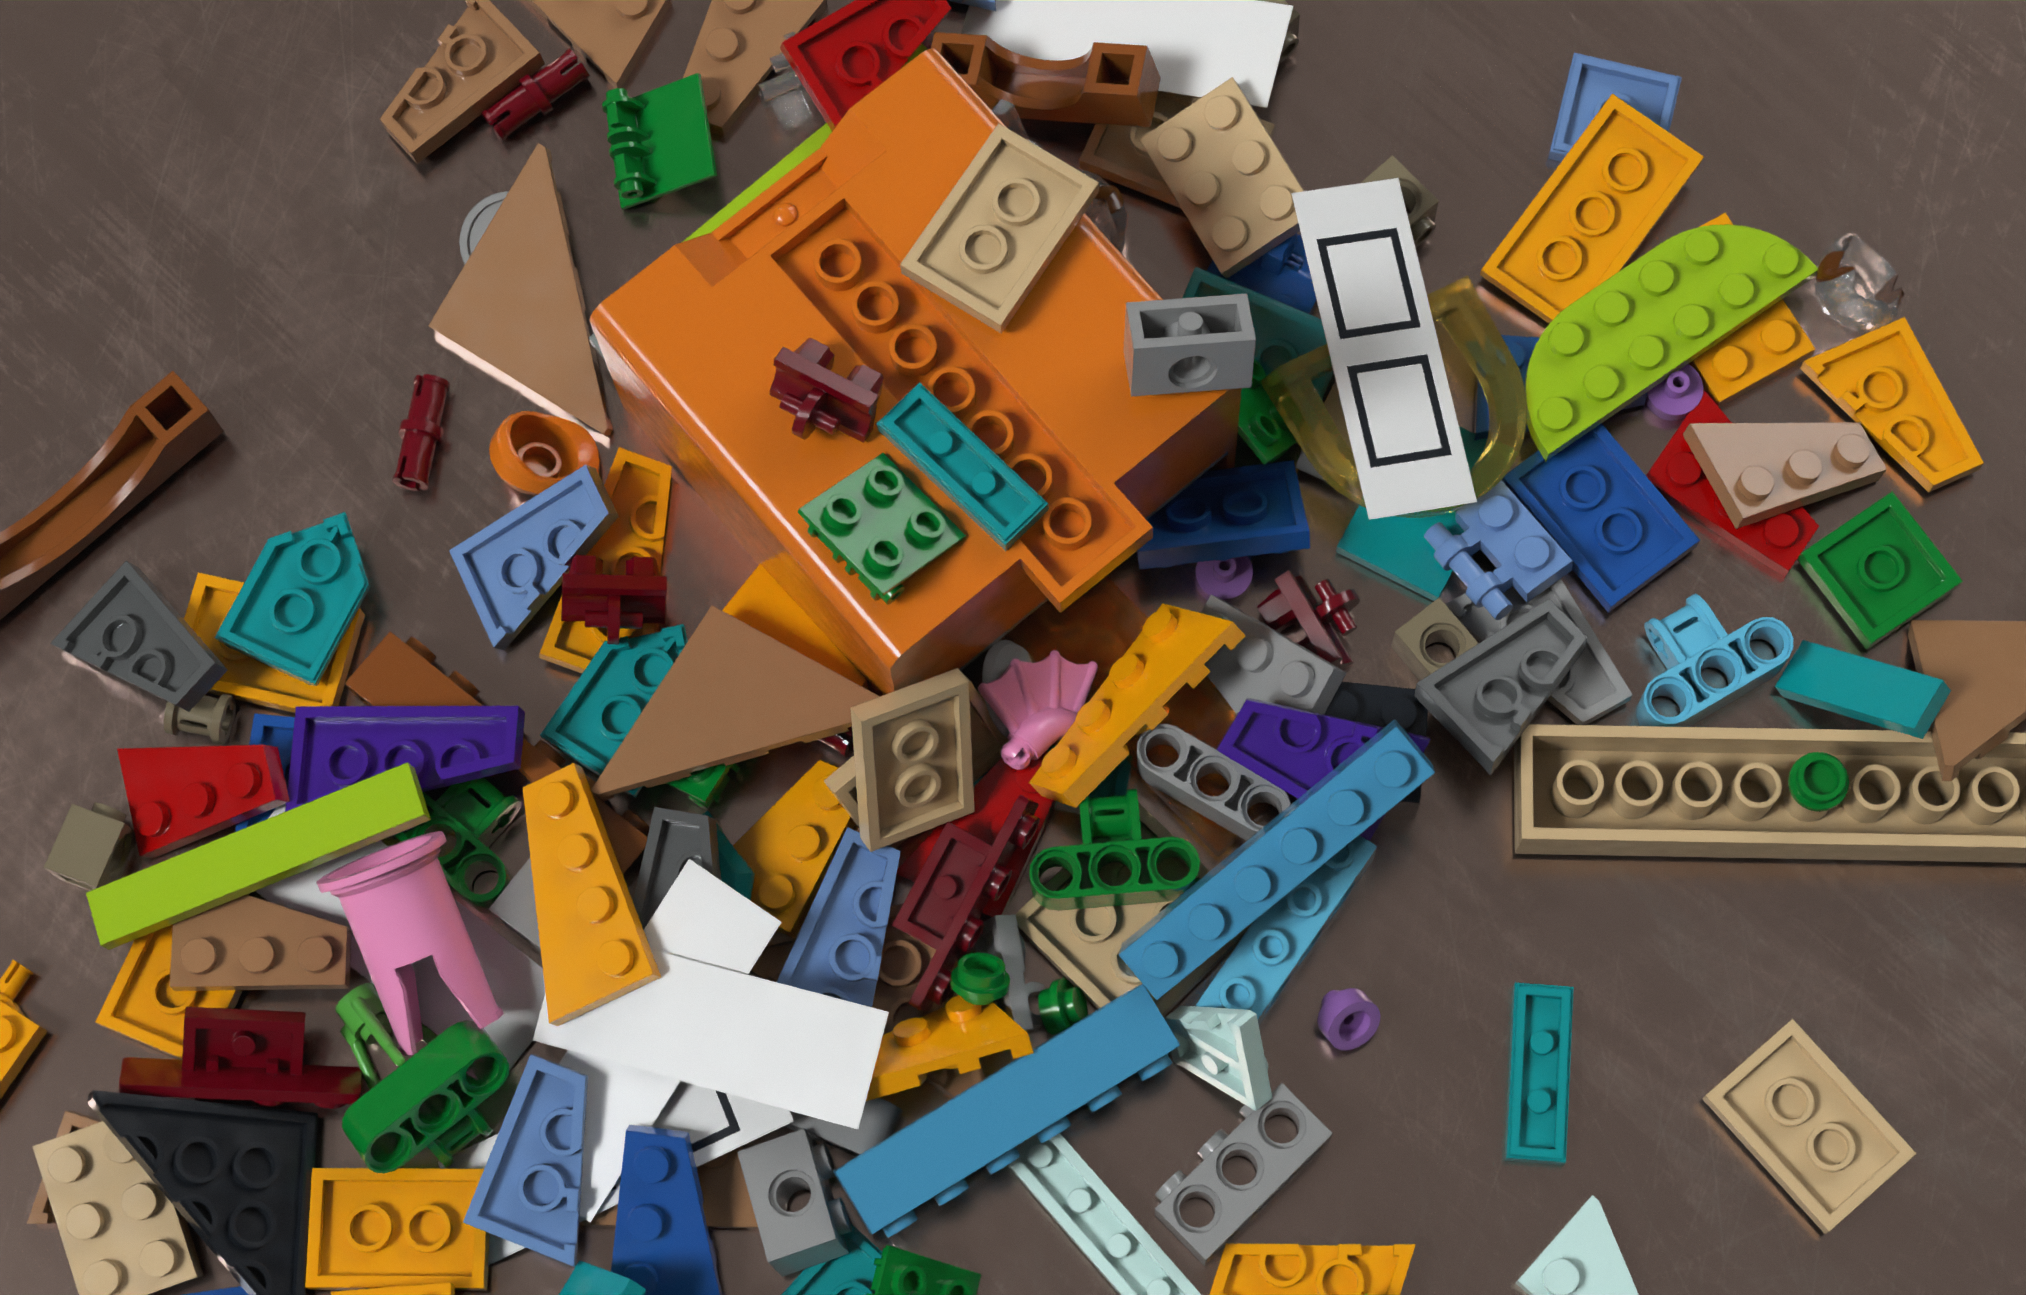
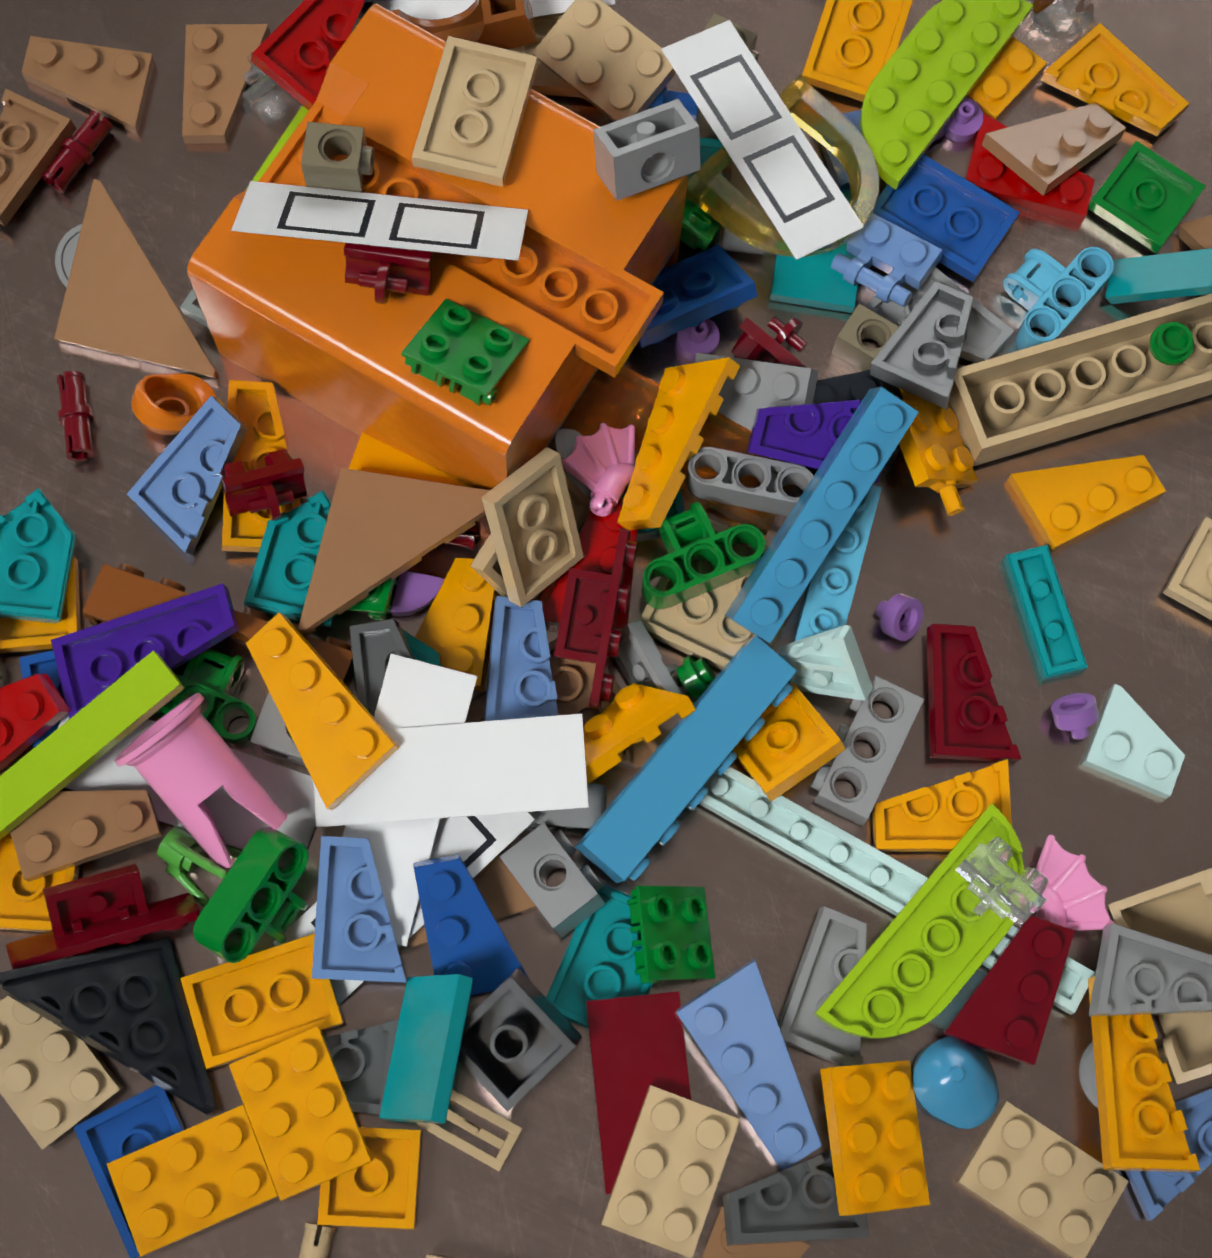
camera: 30 degrees left, 0 degrees up
green hinge [602,73,717,210] -> none
teal tile [877,382,1049,551] -> none
green plate [950,953,1010,1005] -> none
none -> white sticker [231,181,528,261]
none -> dark tan brick [301,122,374,192]
none -> medium lavender tile [391,571,444,616]
none -> light orange plate [732,682,846,802]
none -> light orange plate [899,388,978,516]
none -> dark red wing [927,623,1022,763]
none -> light orange wing [1007,455,1166,552]
none -> medium lavender tile [1051,693,1099,739]

